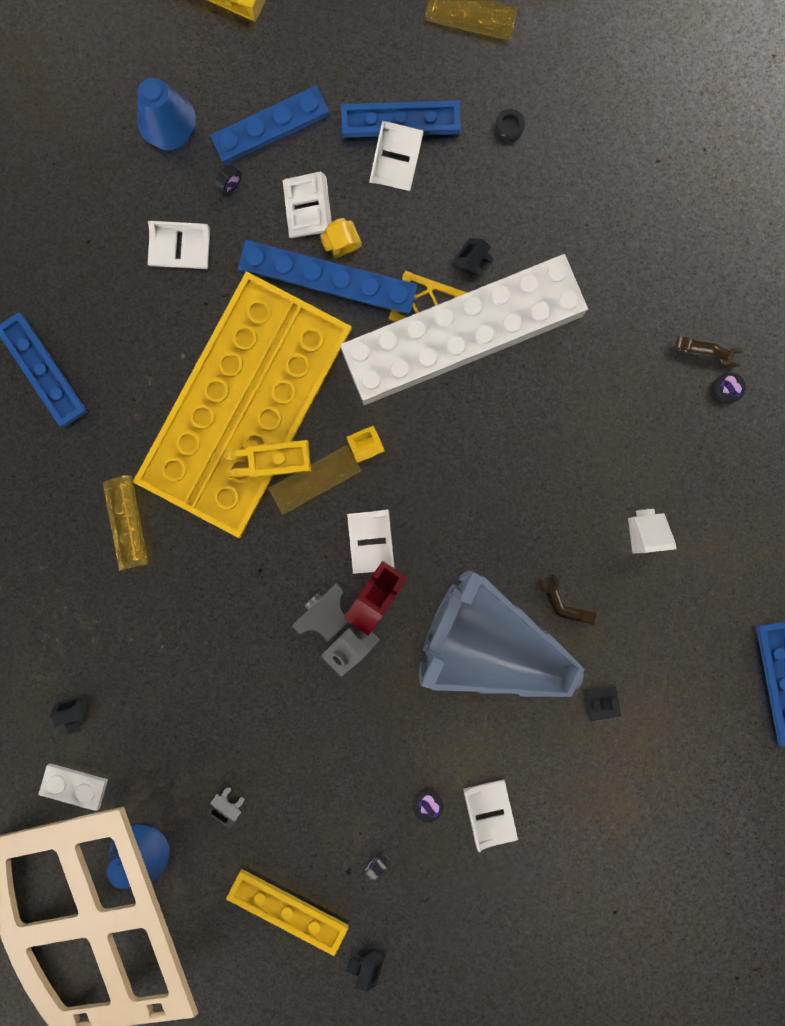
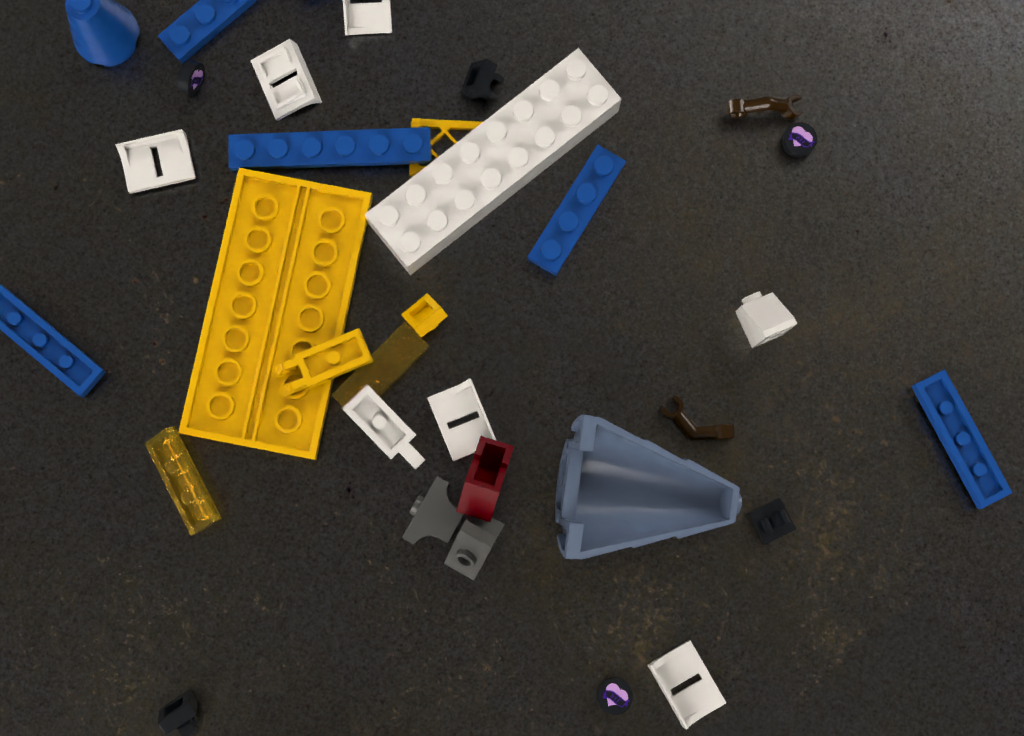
camera: 20 degrees left, 5 degrees down
yellow plate [320,218,362,259] -> none
none -> white plate [342,384,425,469]
none -> blue plate [527,144,626,276]

